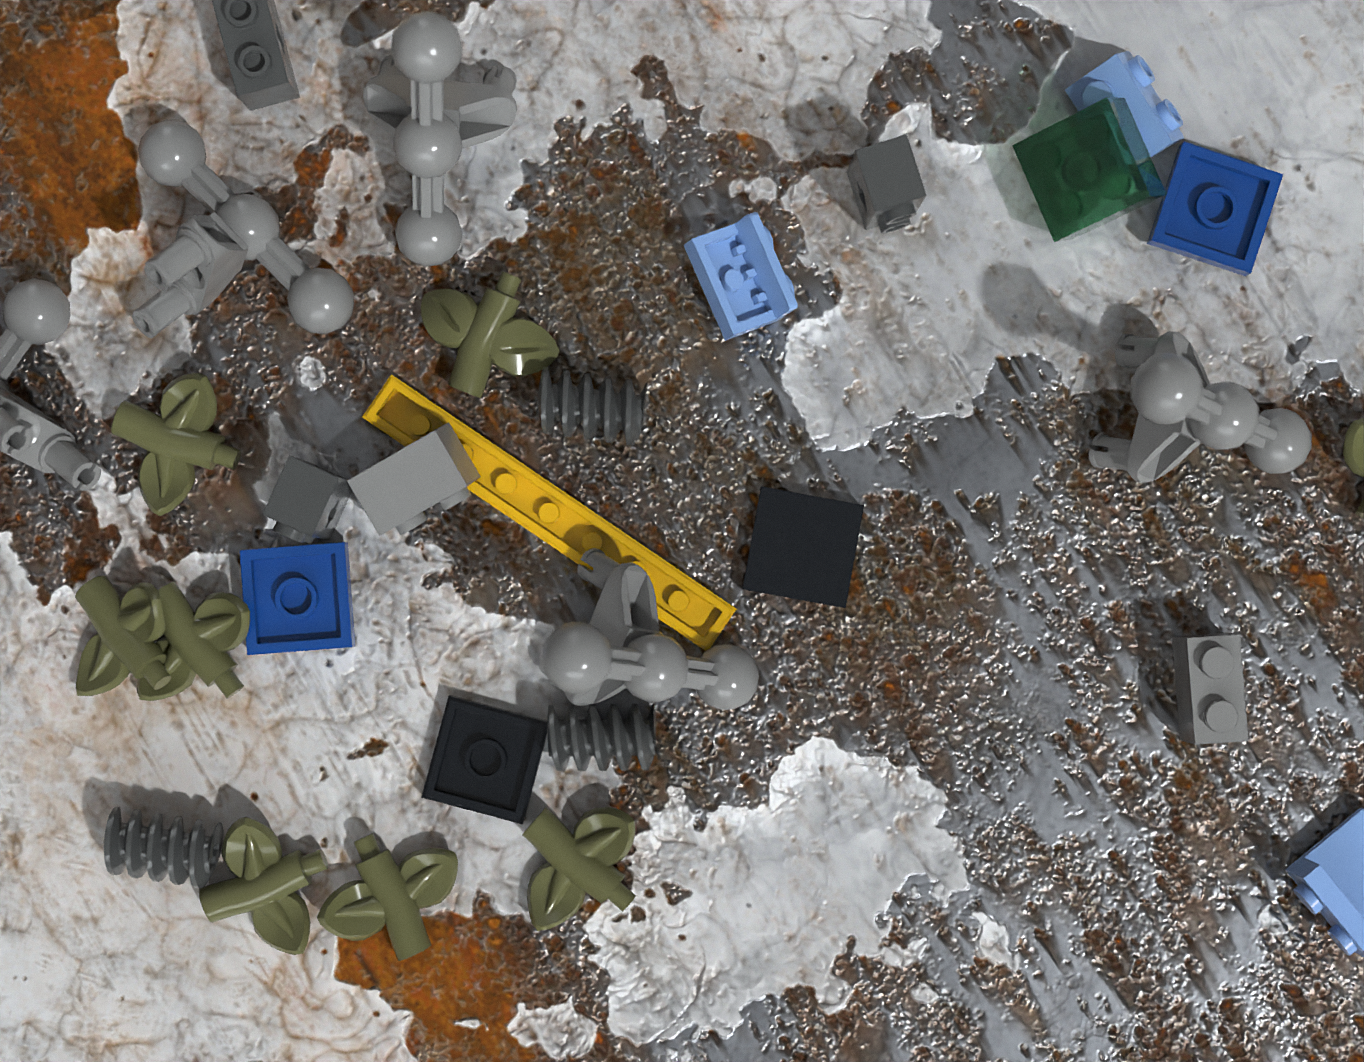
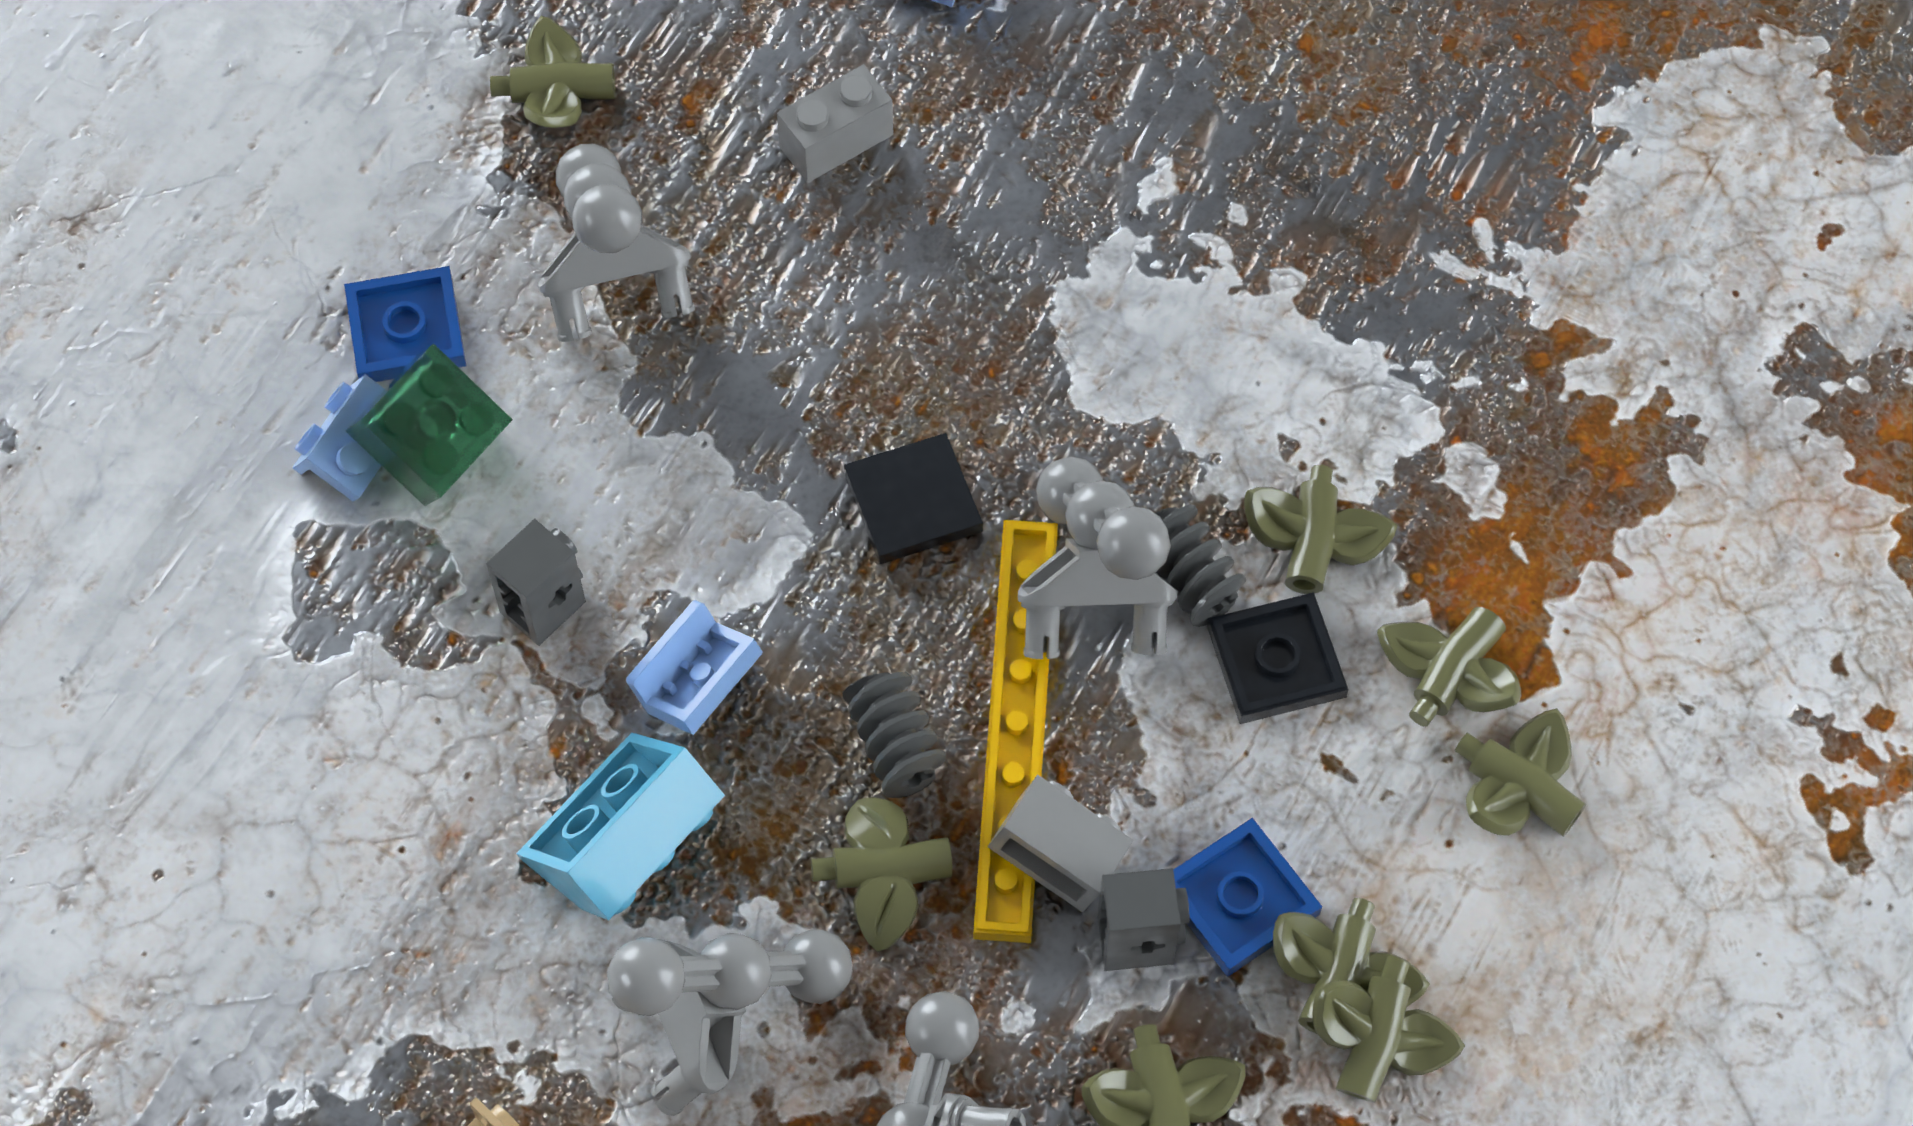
camera: 120 degrees left, 25 degrees down
dark grey piece [103,807,224,888] -> none
none -> medium azure slope [516,733,725,920]

